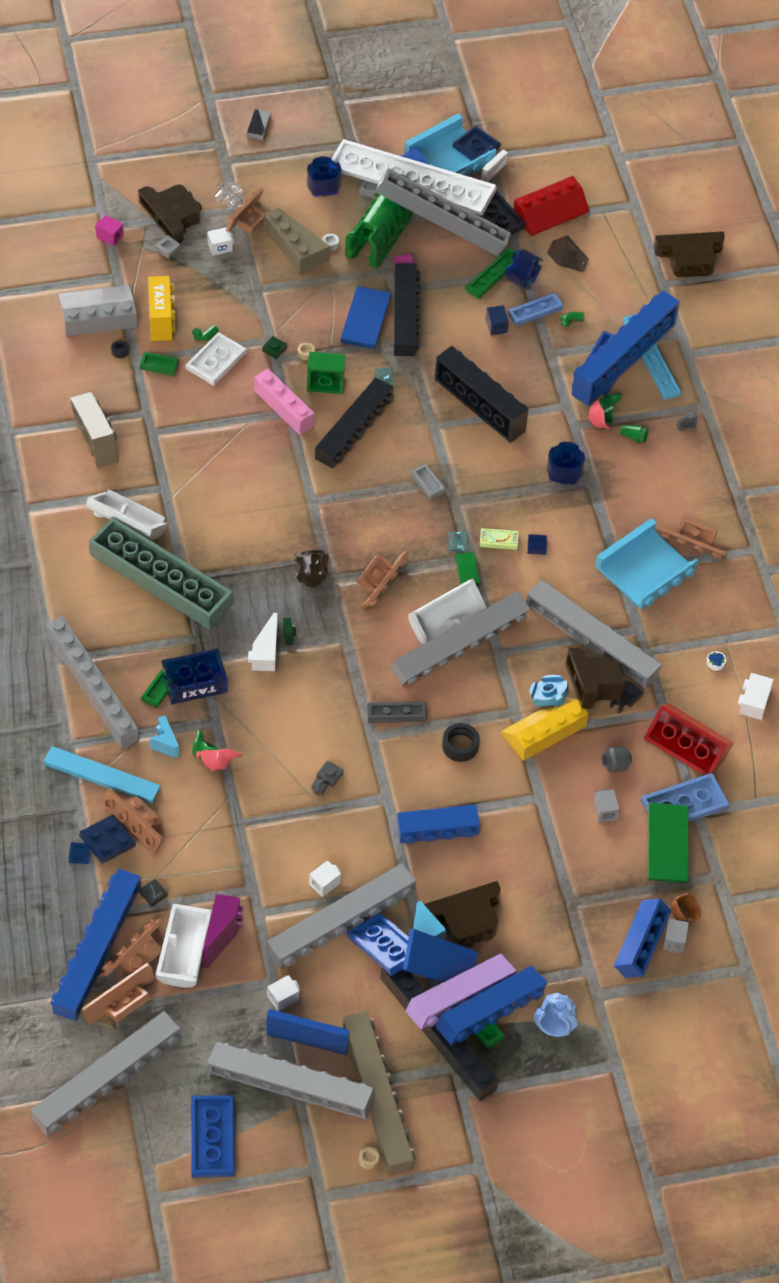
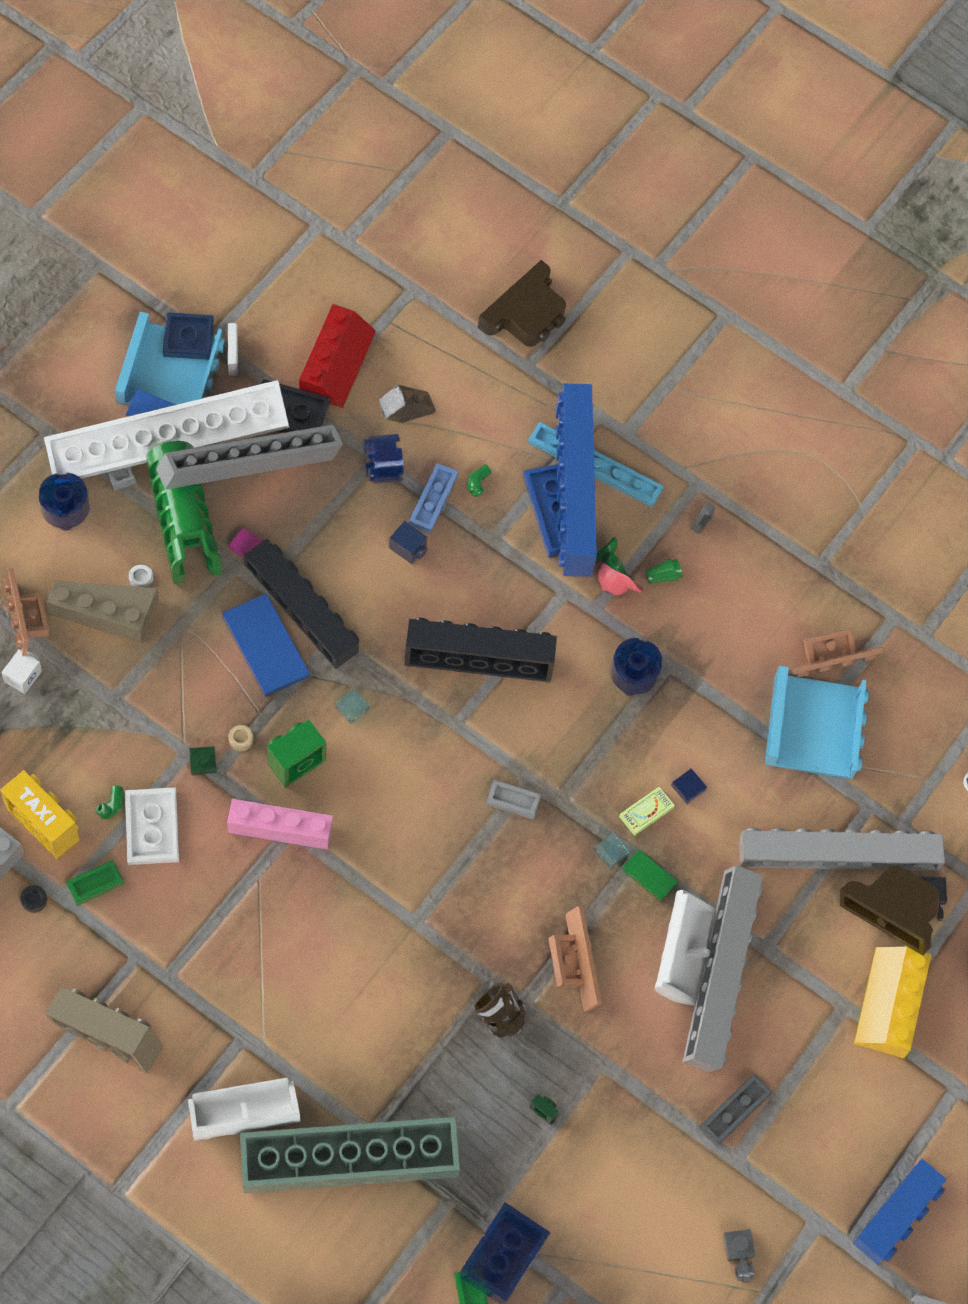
camera: 45 degrees left, 10 degrees up
white slope [248,613,278,671] -> none
black brick [315,377,394,469] -> none
black tyre [442,723,480,762] -> none
green tile [465,247,523,299] -> none
dark azure plate [530,675,569,707] -> none

